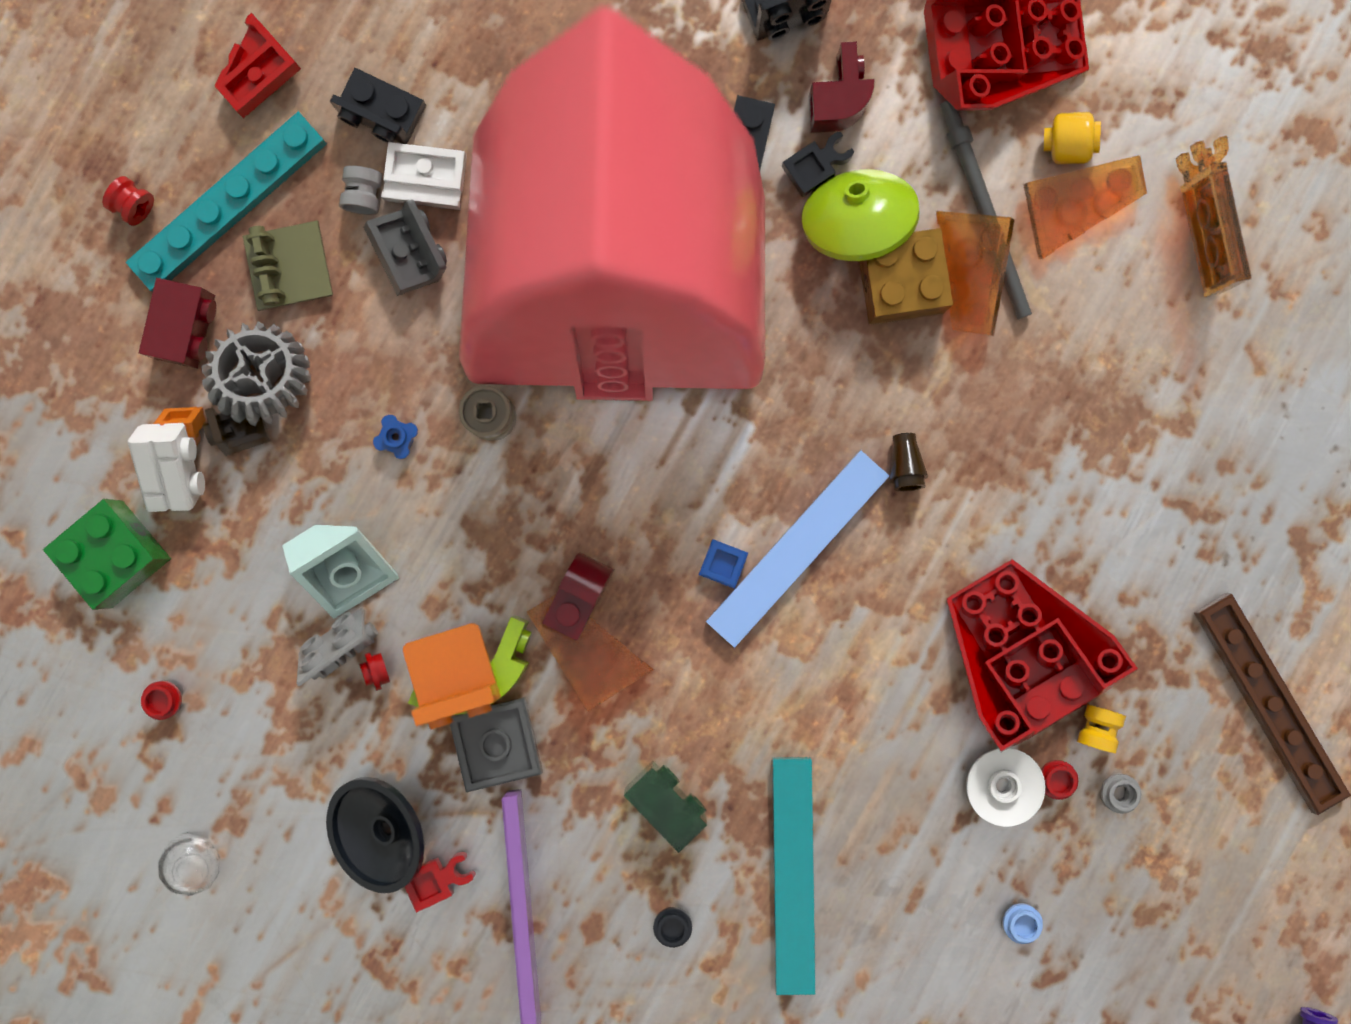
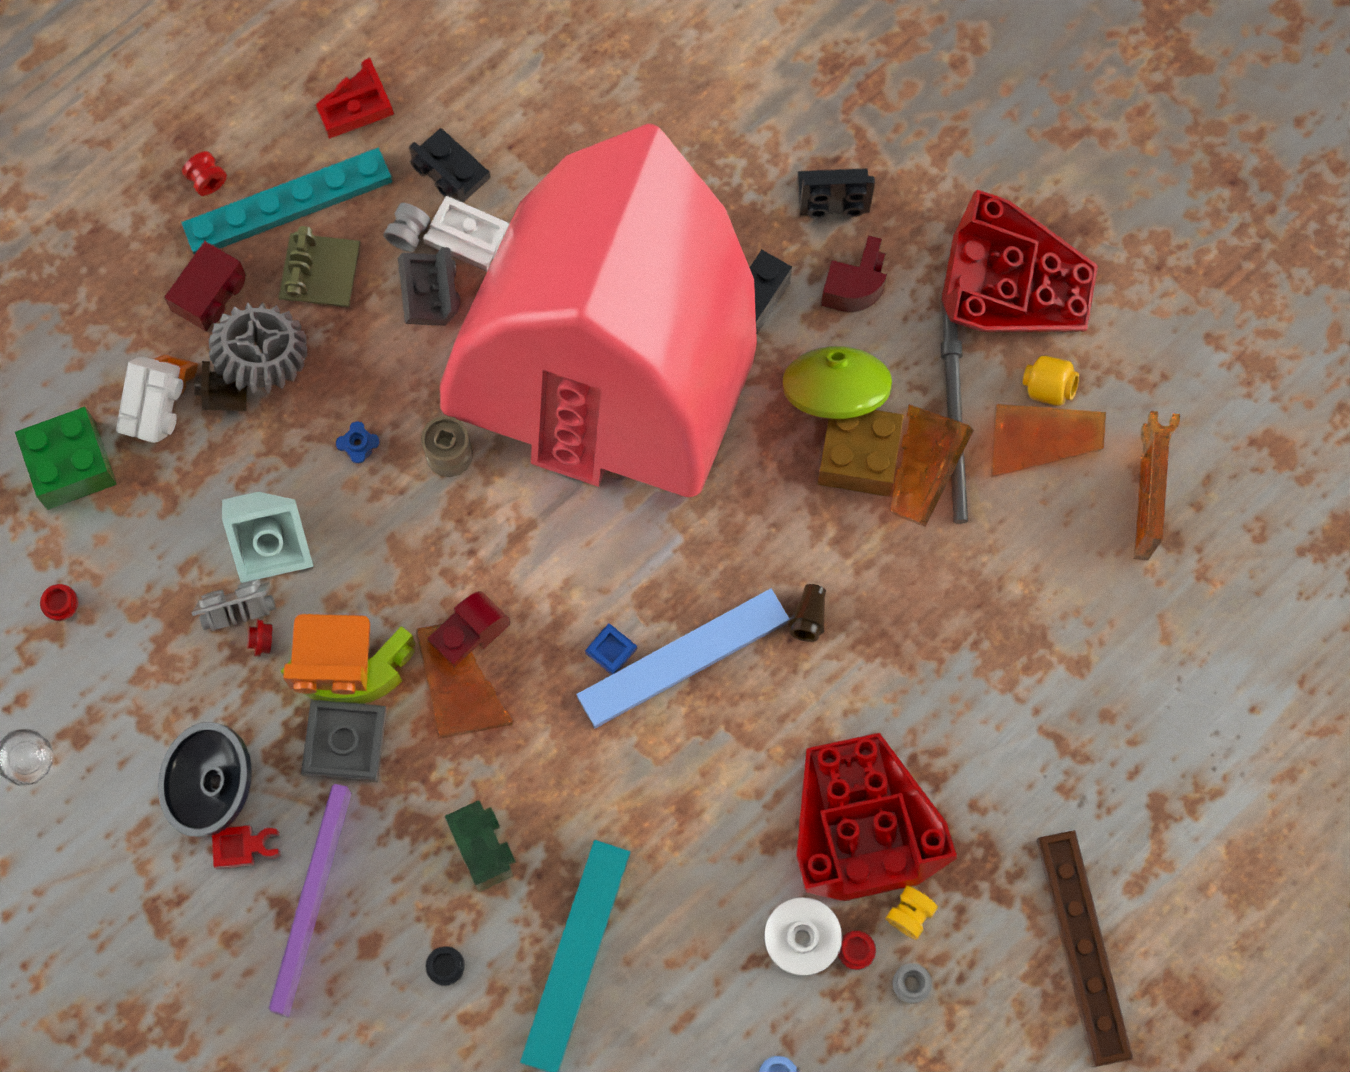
camera: 15 degrees right, 15 degrees down
black plate [781,132,854,198] -> none

